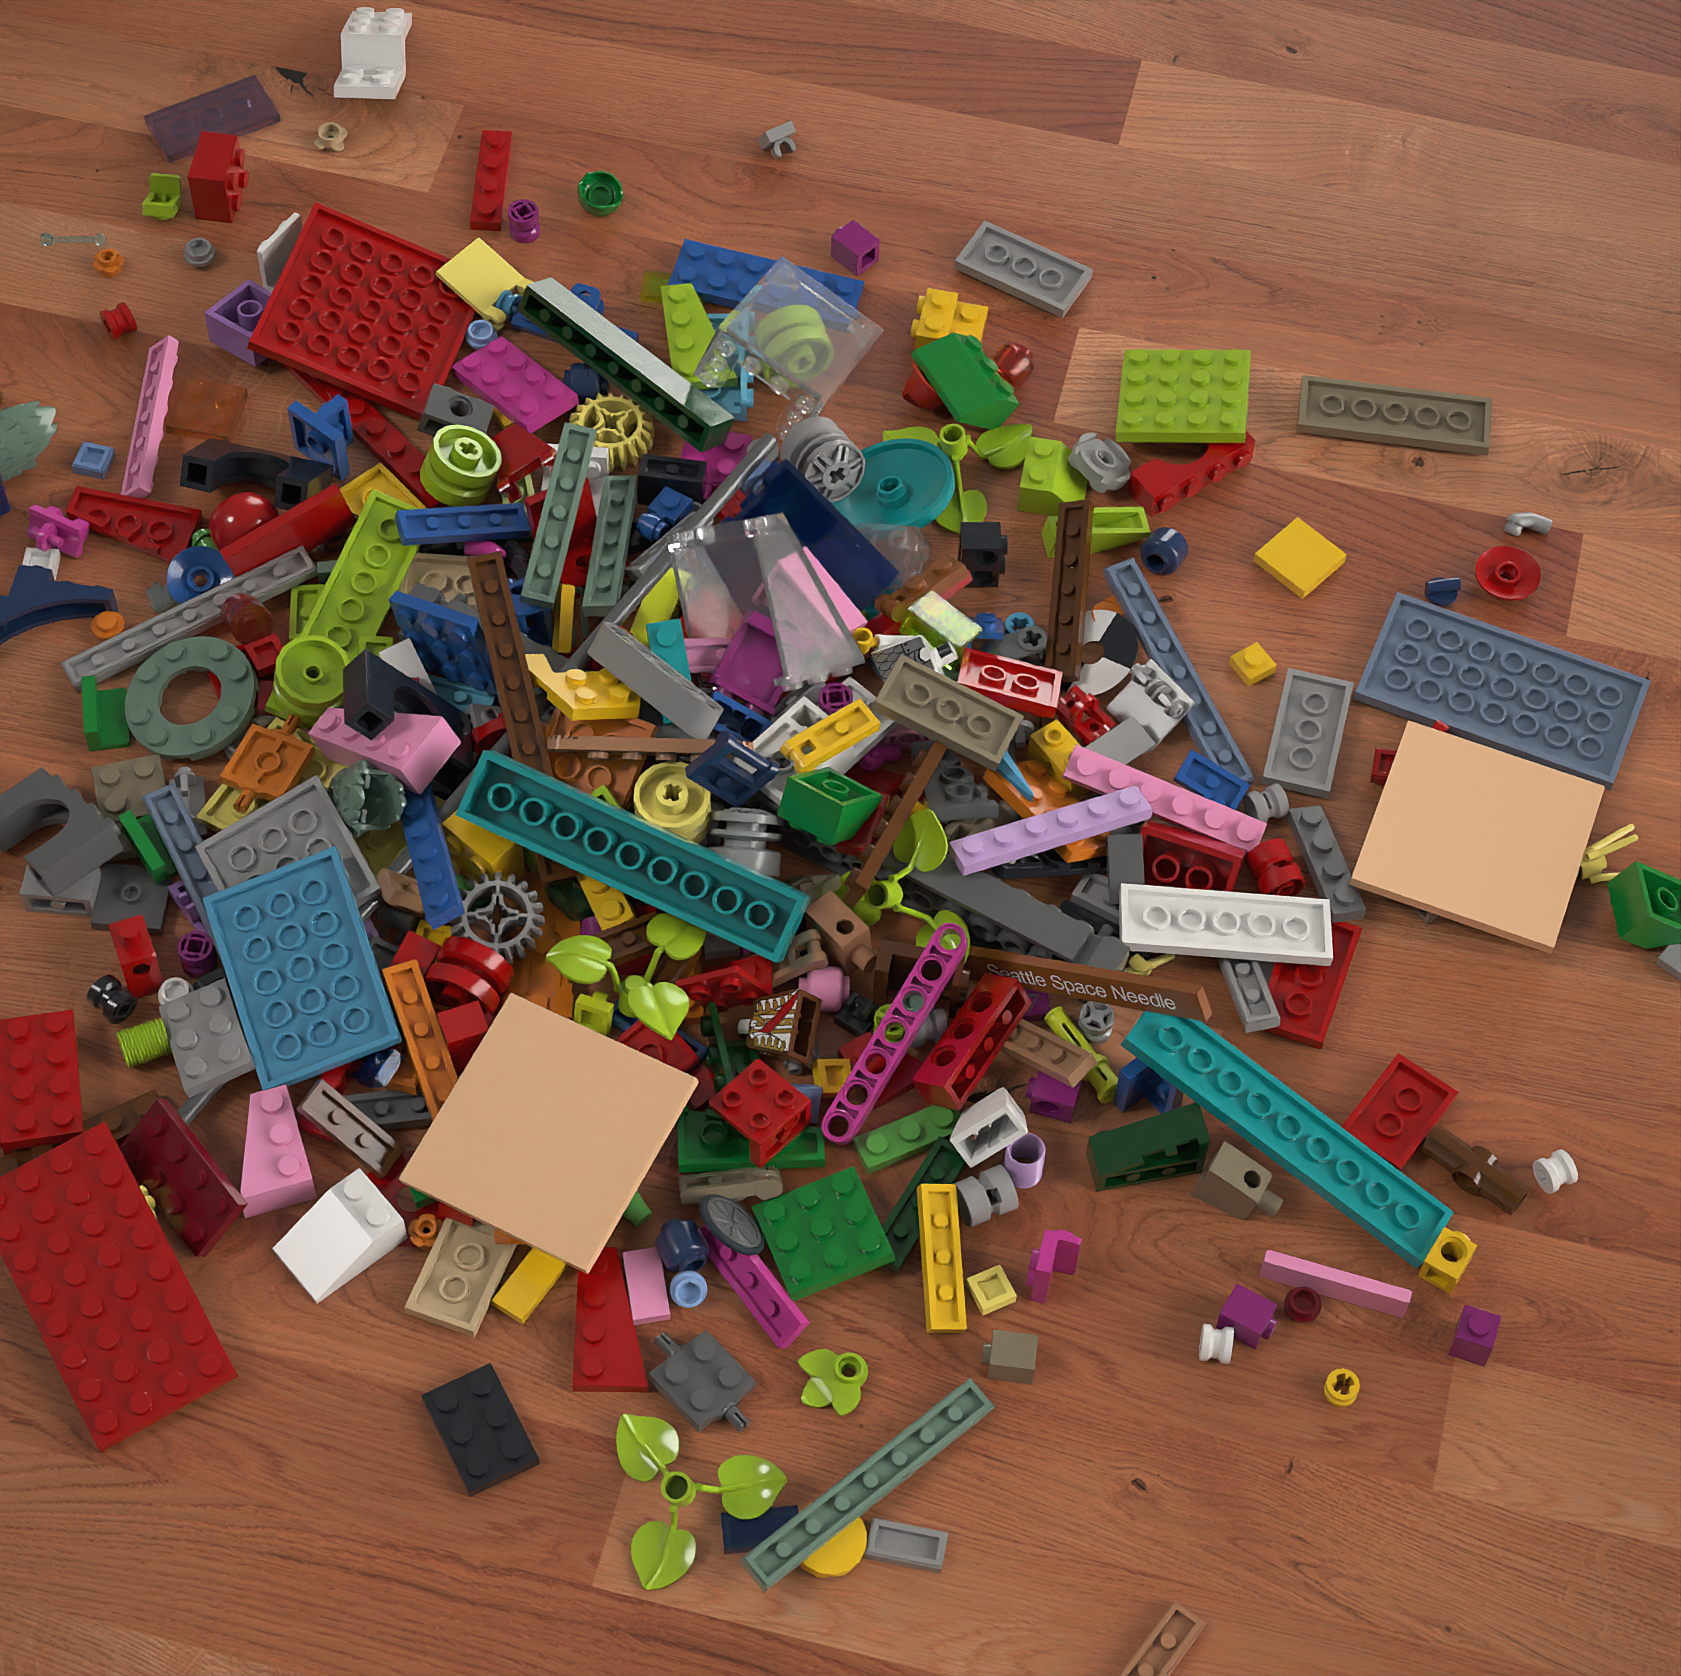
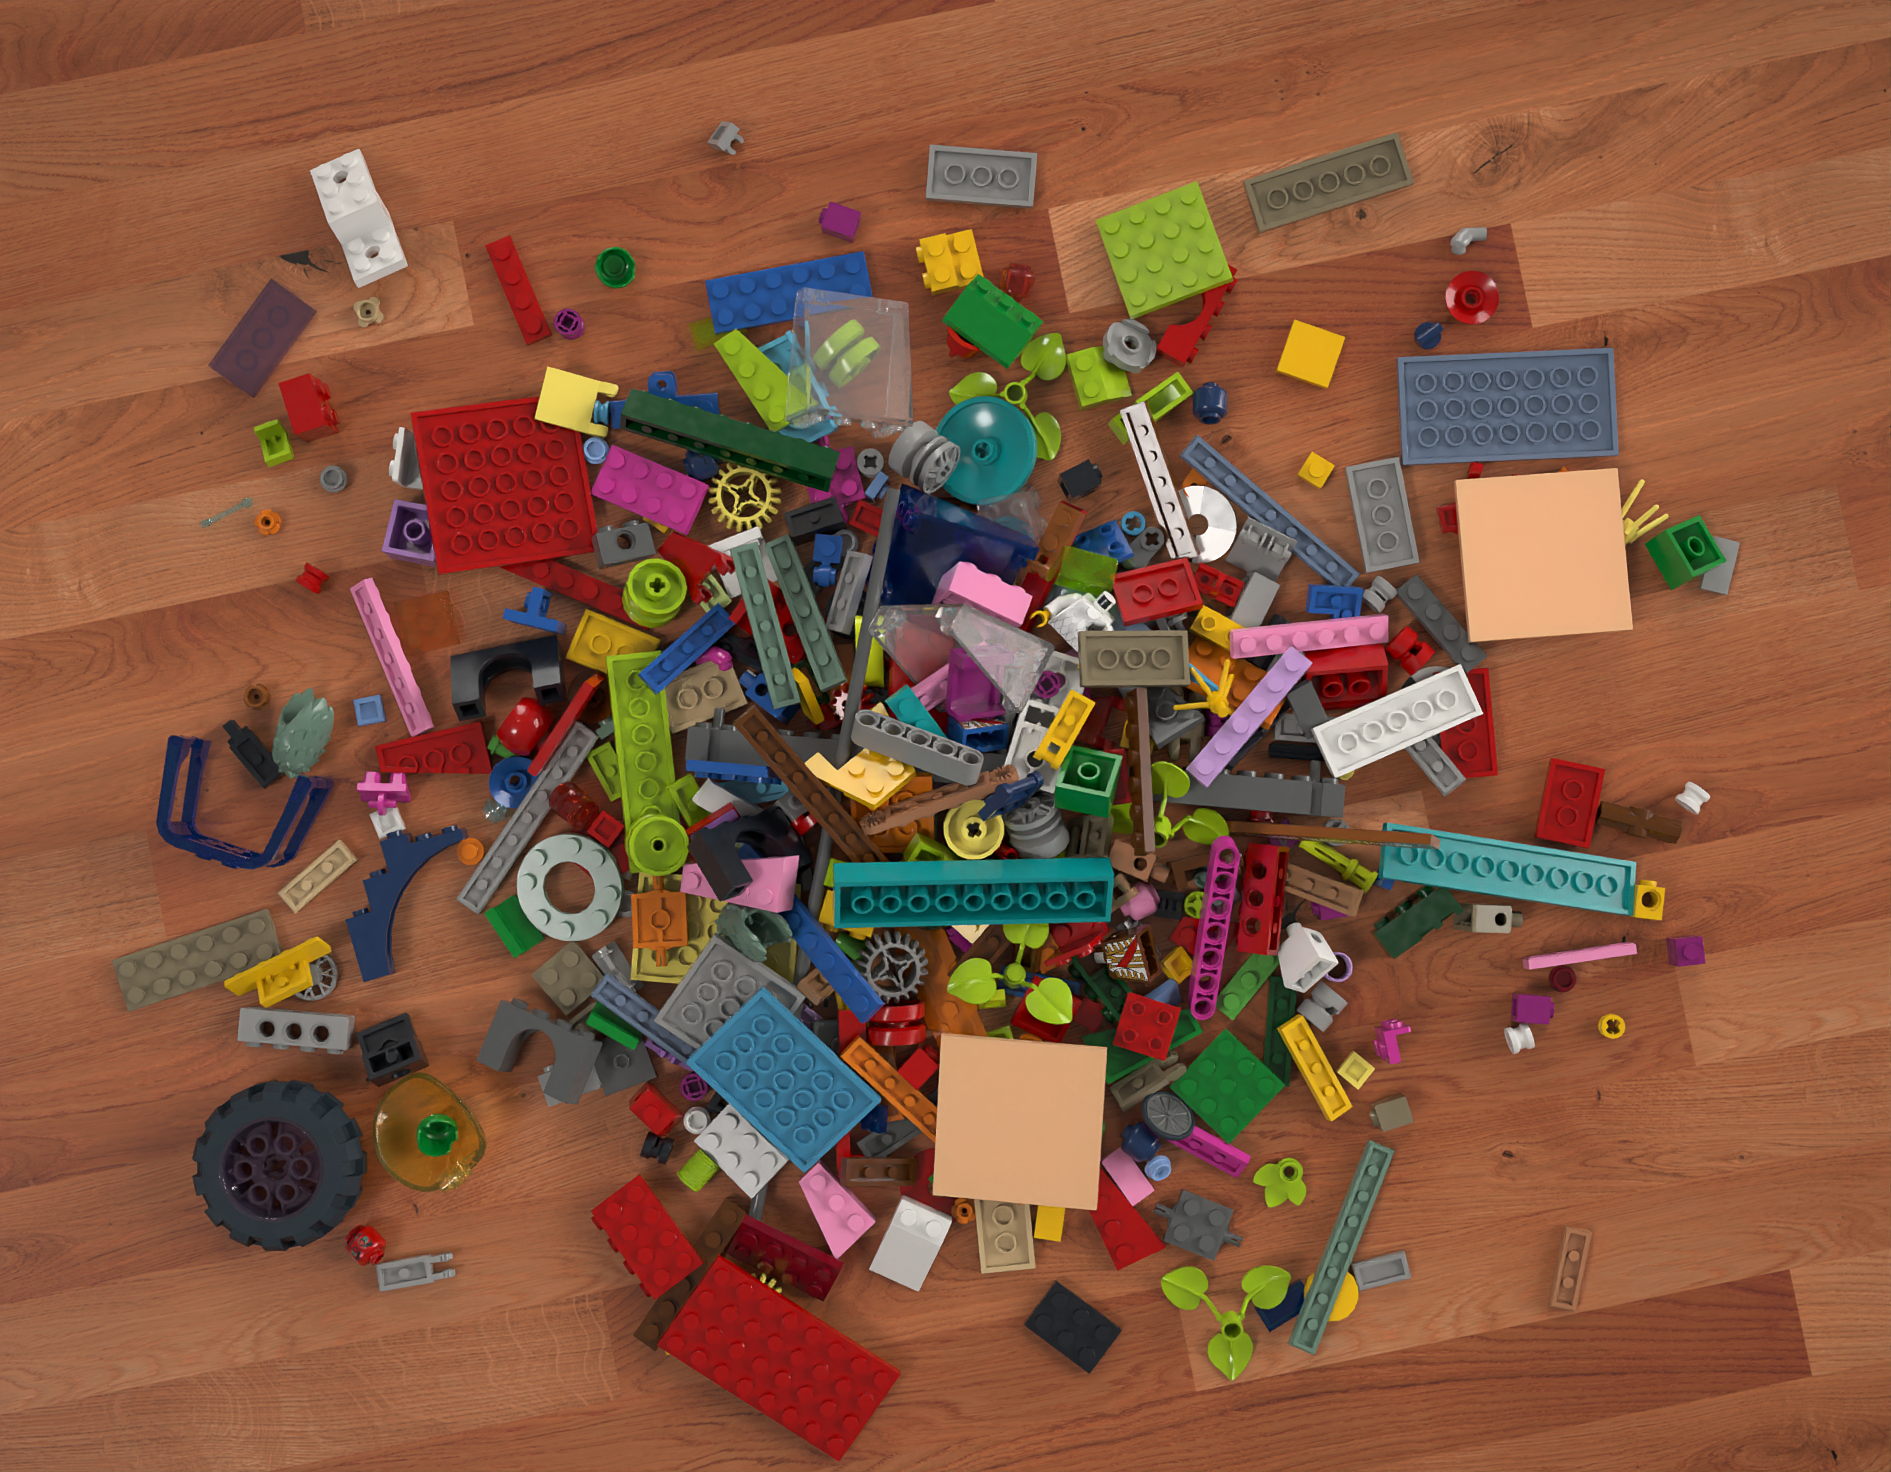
camera: 25 degrees left, 30 degrees up
none -> yellow plant [1173,659,1235,718]

